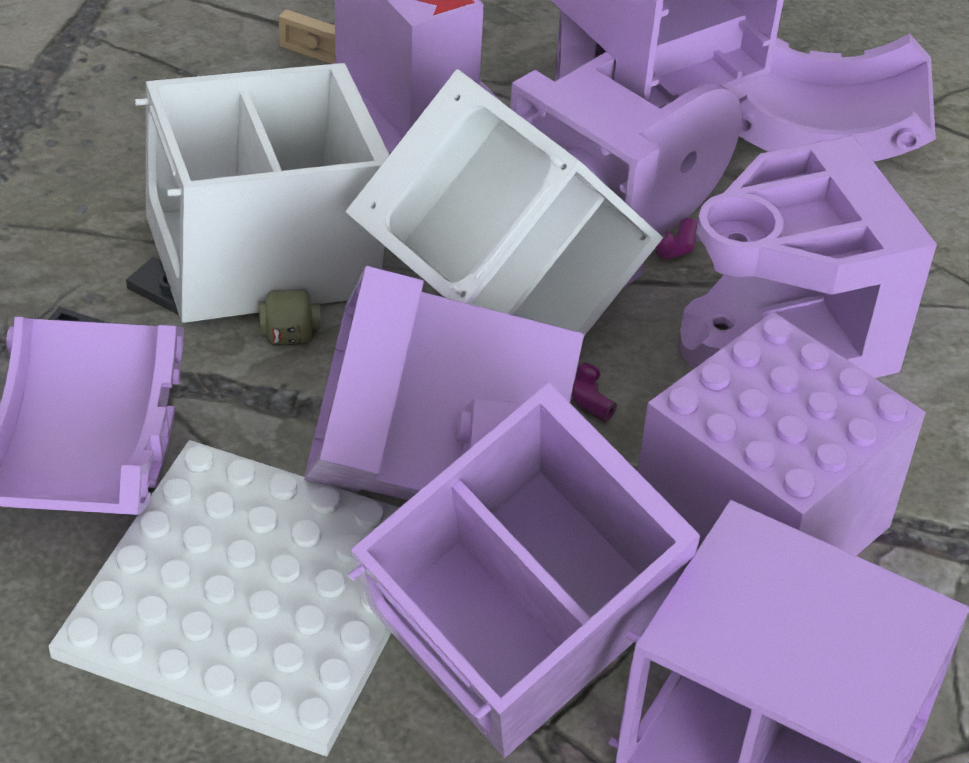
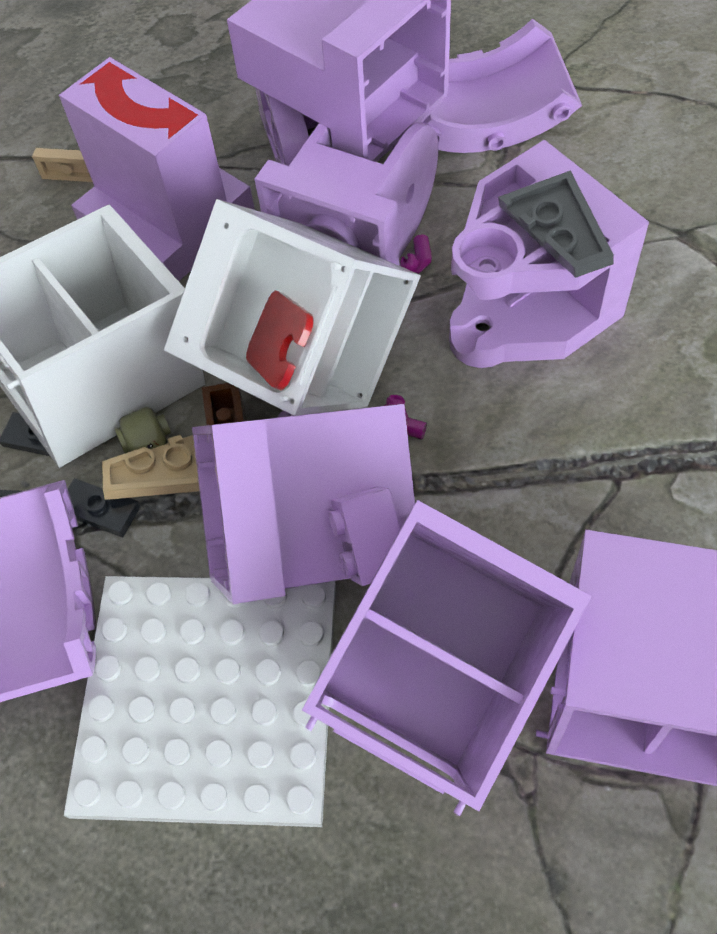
camera: 10 degrees left, 15 degrees up
lavender piece [637,312,926,556] -> none
none -> black plate [68,478,141,538]
none -> tan wing [102,425,207,500]
none -> red piece [246,290,314,390]
none -> dark grey wing [498,170,614,278]

